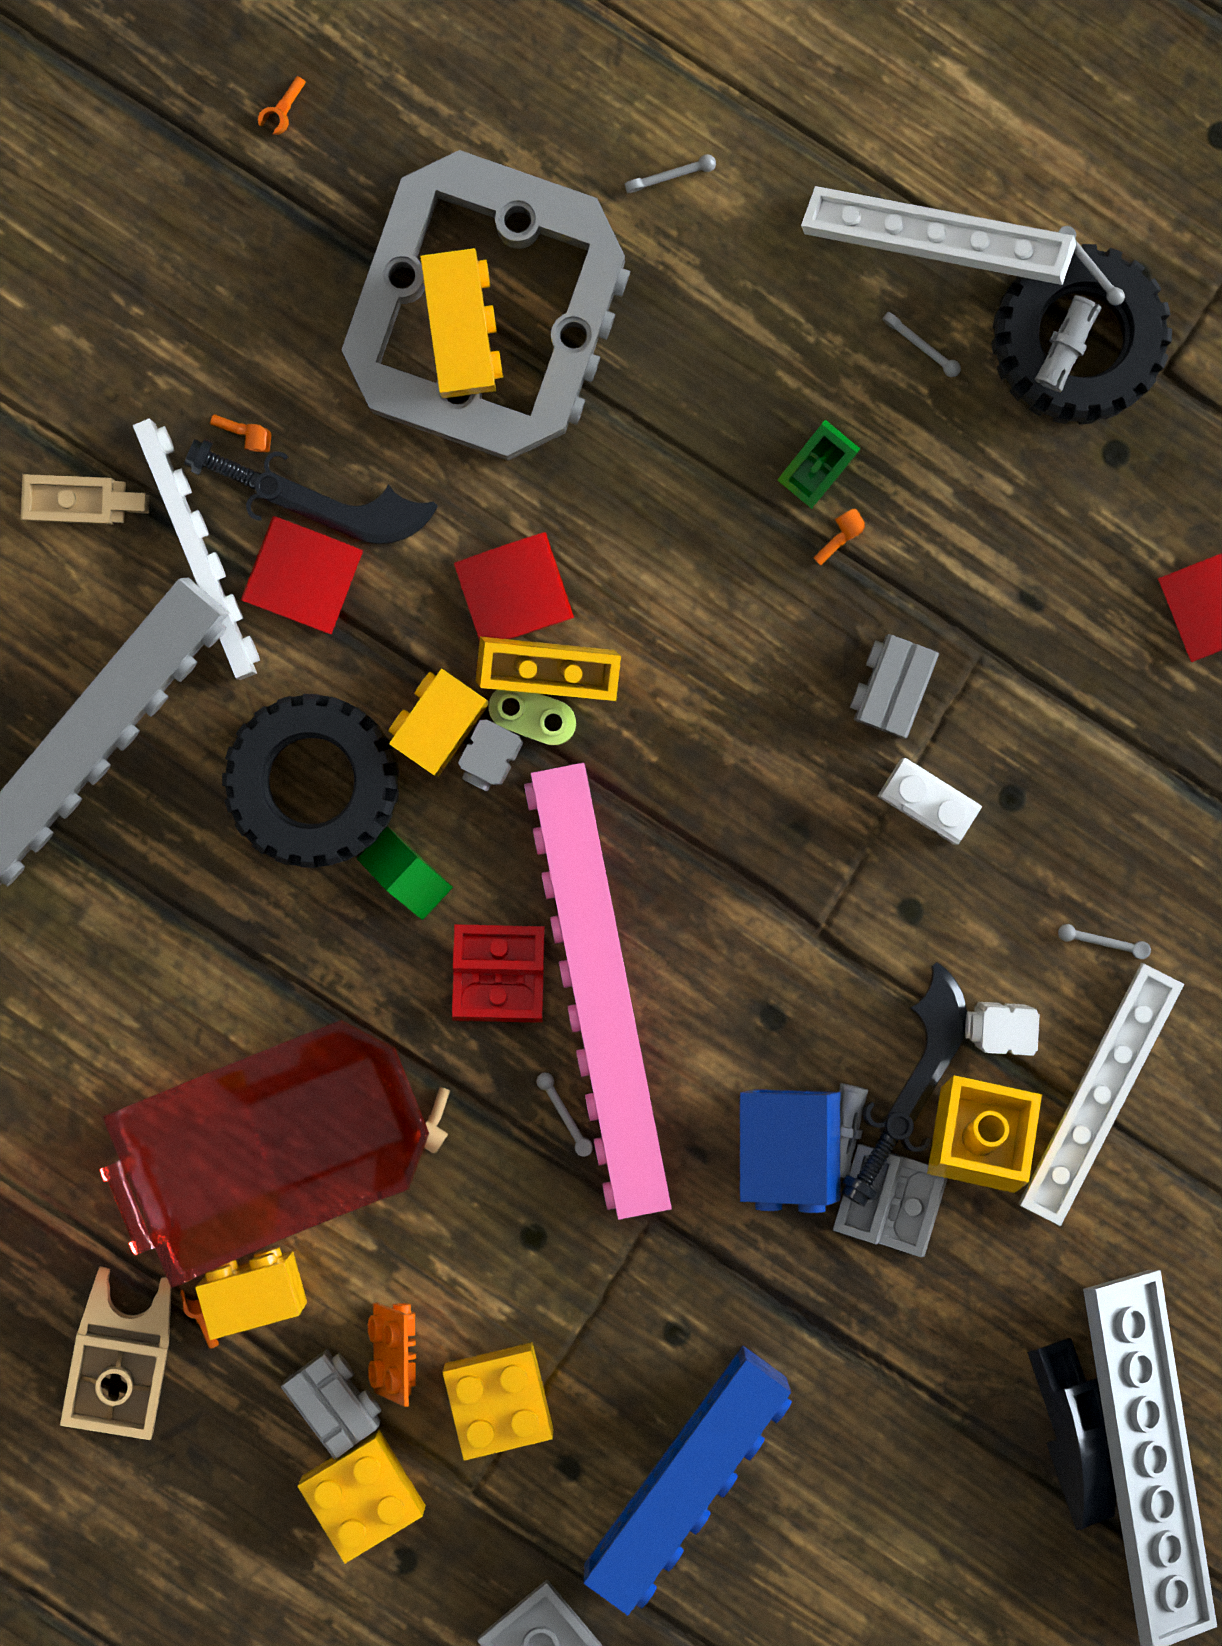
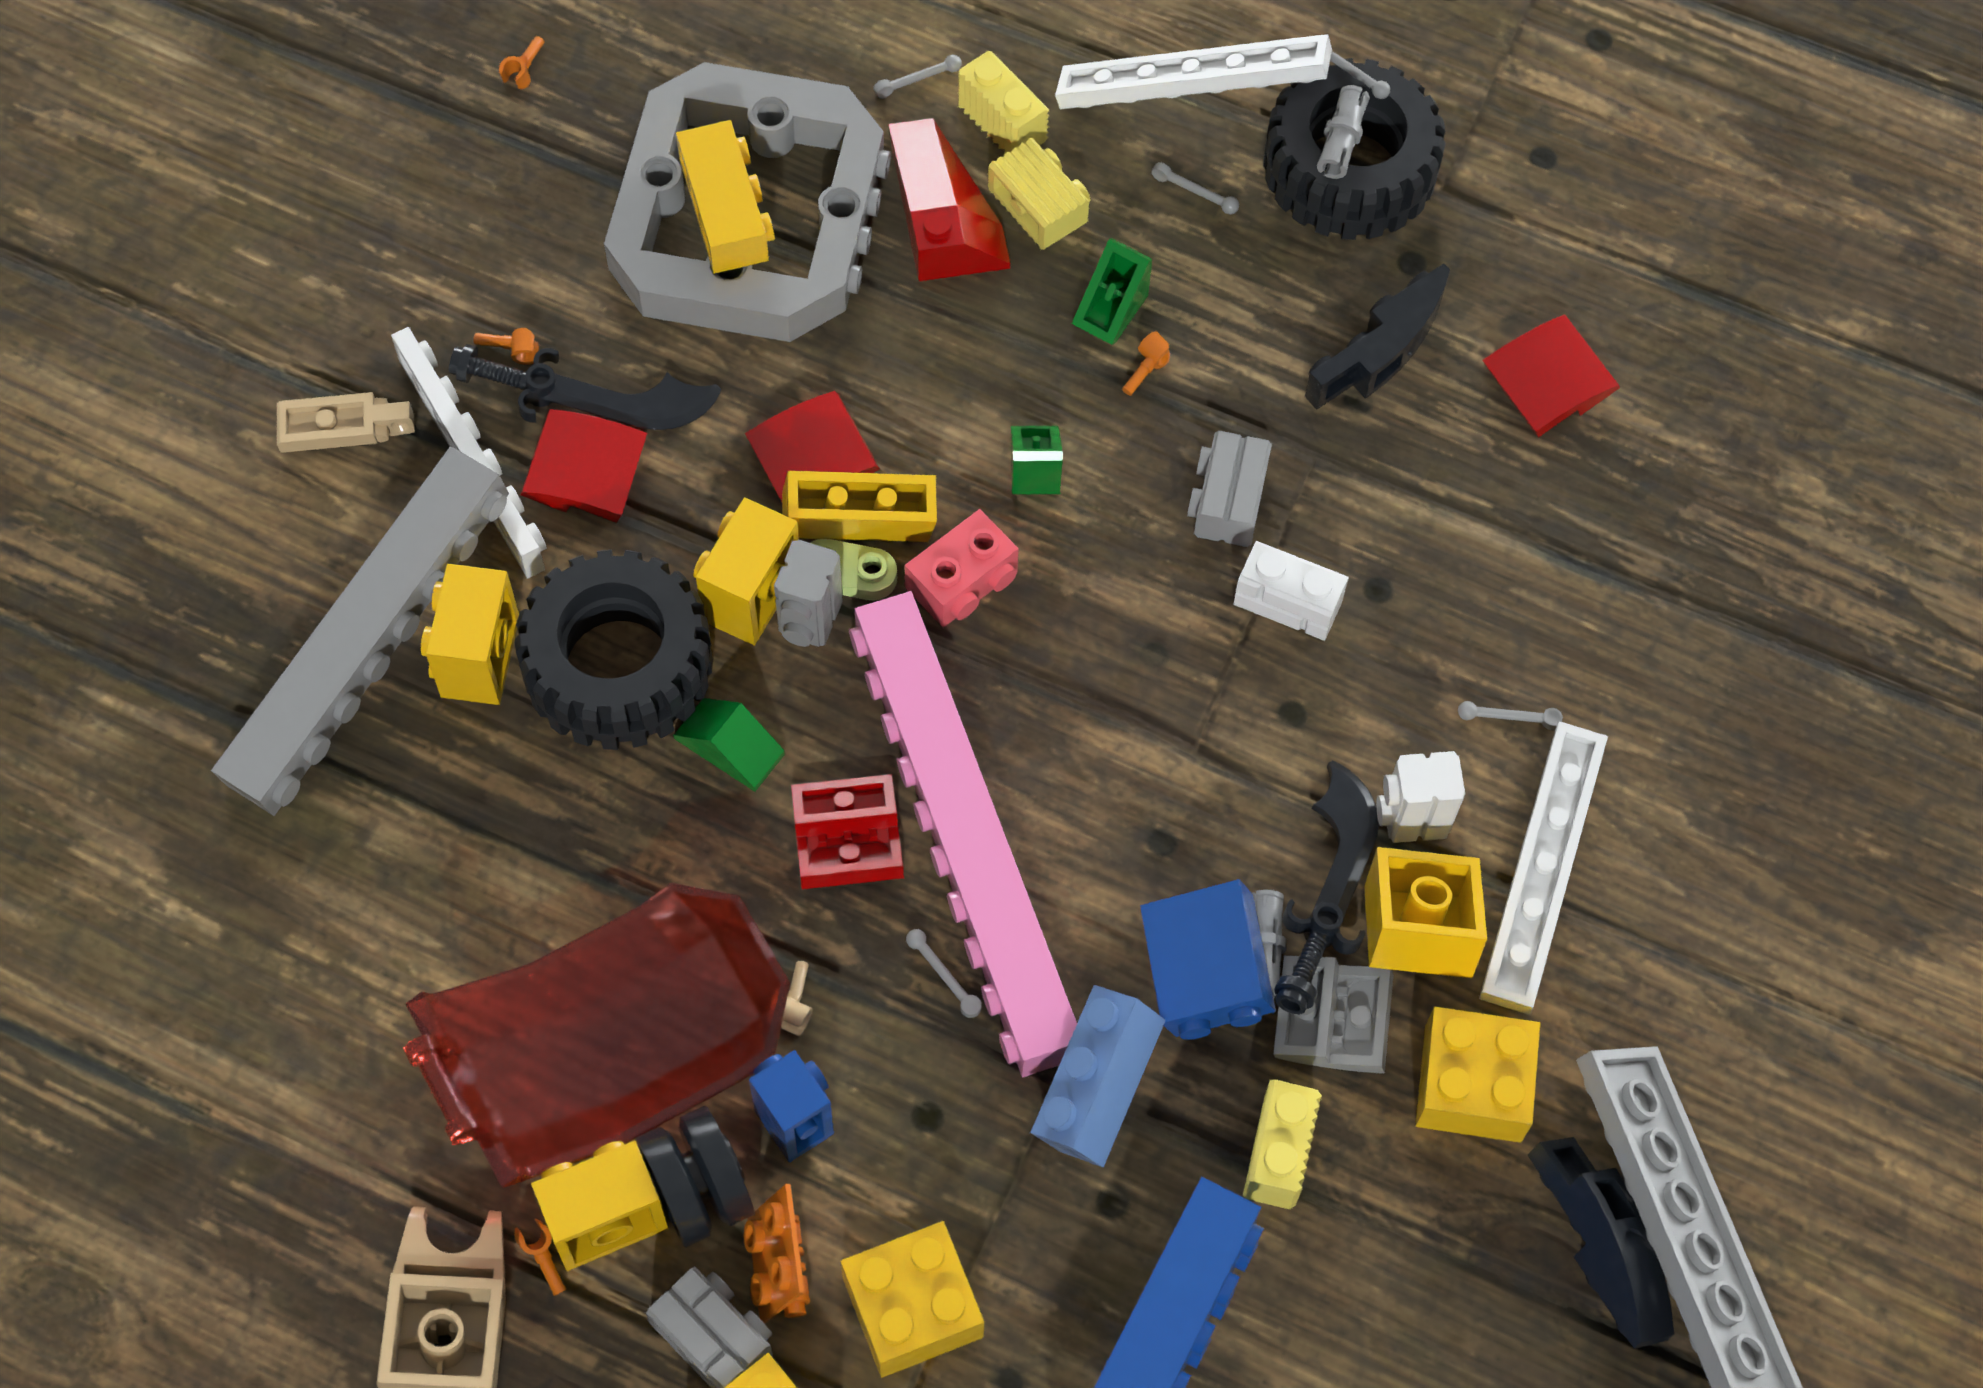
camera: 15 degrees left, 25 degrees down
none -> yellow brick [421,564,519,705]
none -> black wheel [635,1105,755,1248]
none -> blue brick [749,1050,834,1163]
none -> red wedge [888,118,1010,282]
none -> coral brick [904,509,1019,628]
none -> light yellow brick [958,51,1049,155]
none -> light yellow brick [988,138,1090,250]
none -> green slope [1011,426,1063,495]
none -> medium blue brick [1030,985,1166,1167]
none -> light yellow brick [1243,1080,1322,1209]
none -> black slope [1305,264,1450,410]
none -> yellow brick [1415,1006,1540,1143]

